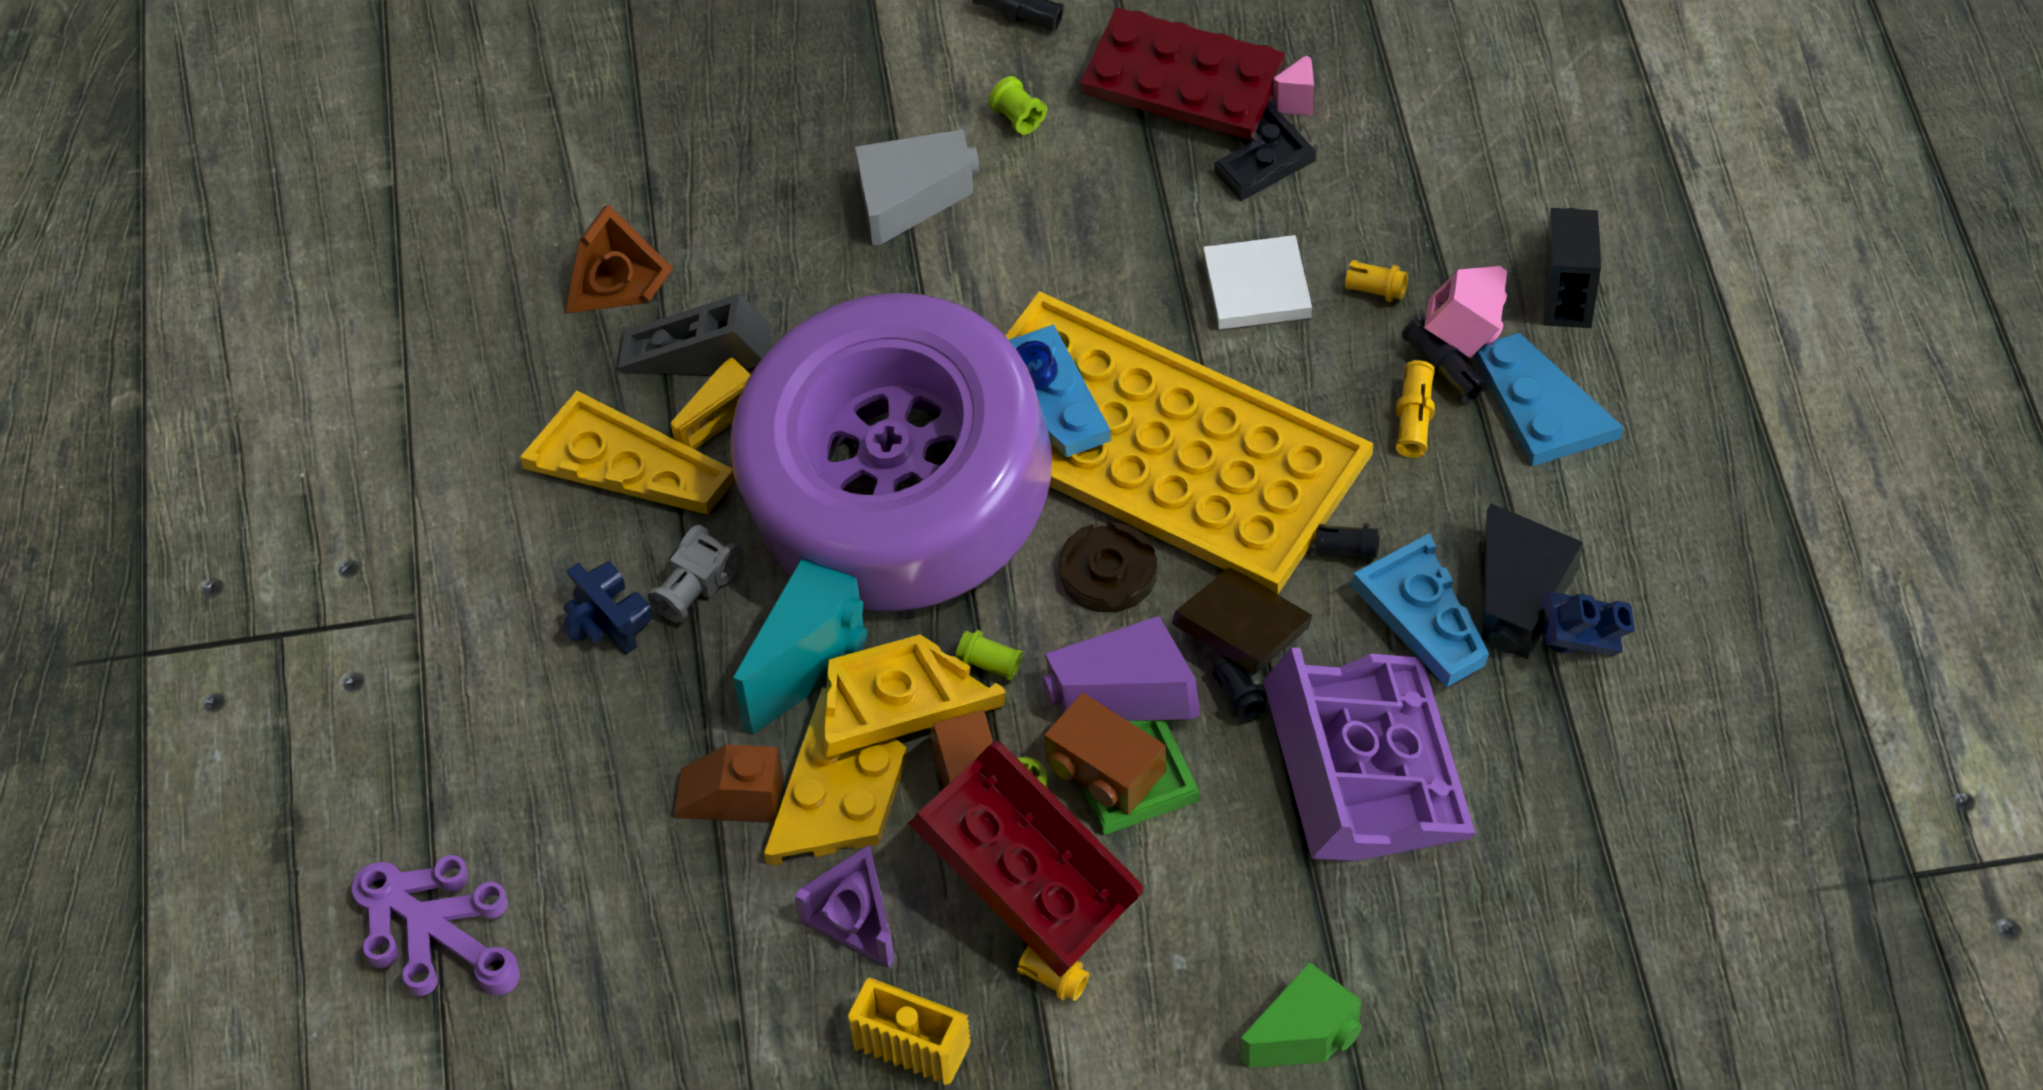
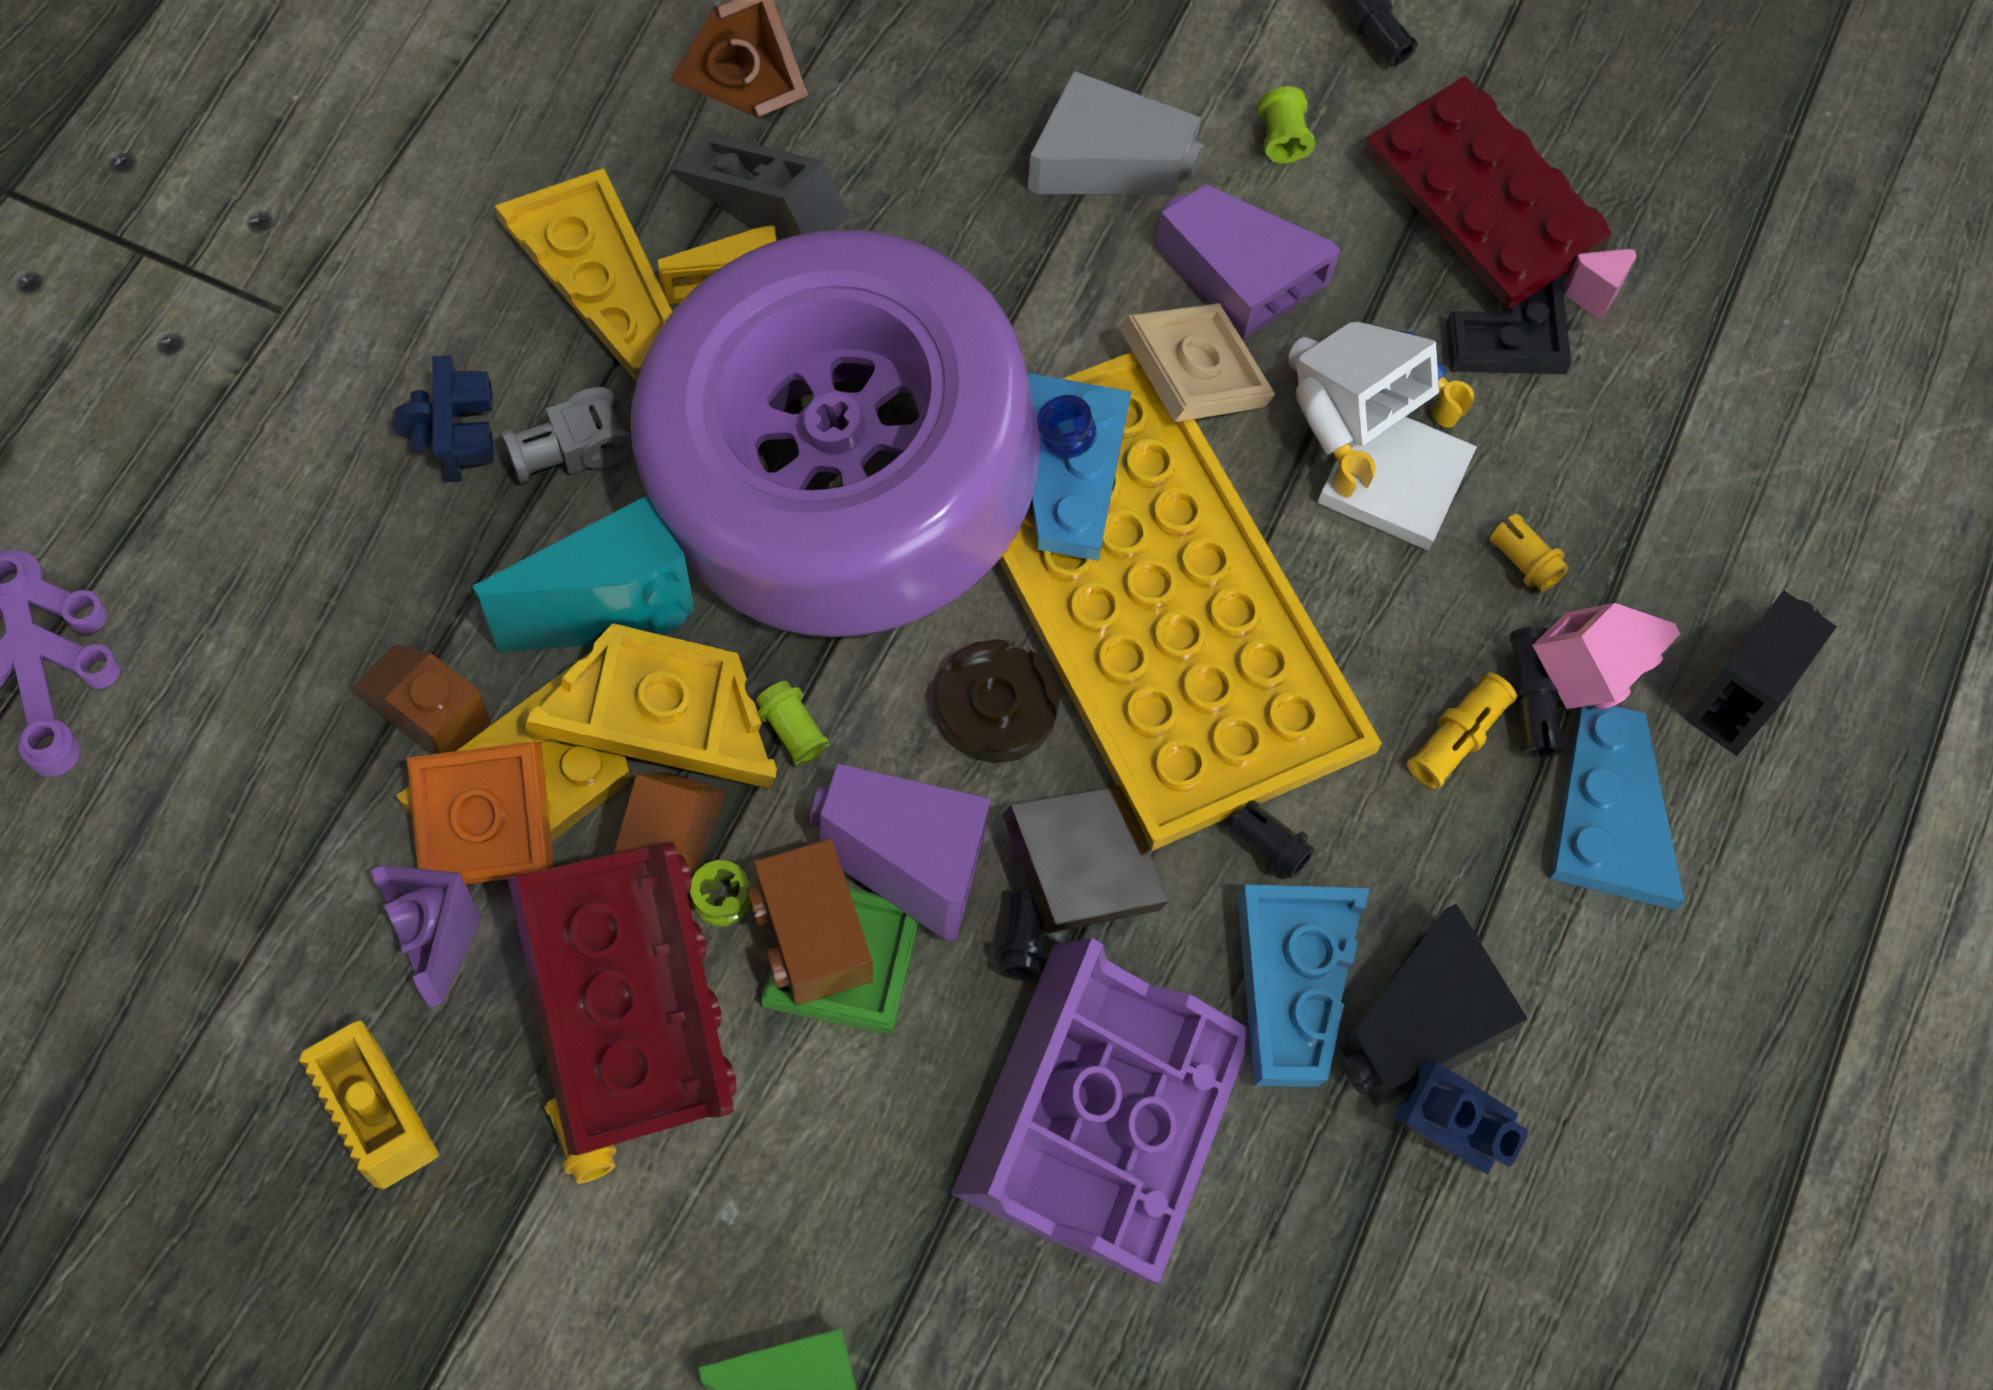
camera: 25 degrees right, 10 degrees up
none -> orange tile [407,741,554,885]
none -> tan tile [1120,303,1275,422]
none -> medium lavender slope [1155,184,1340,340]
none -> white torso [1289,322,1474,498]

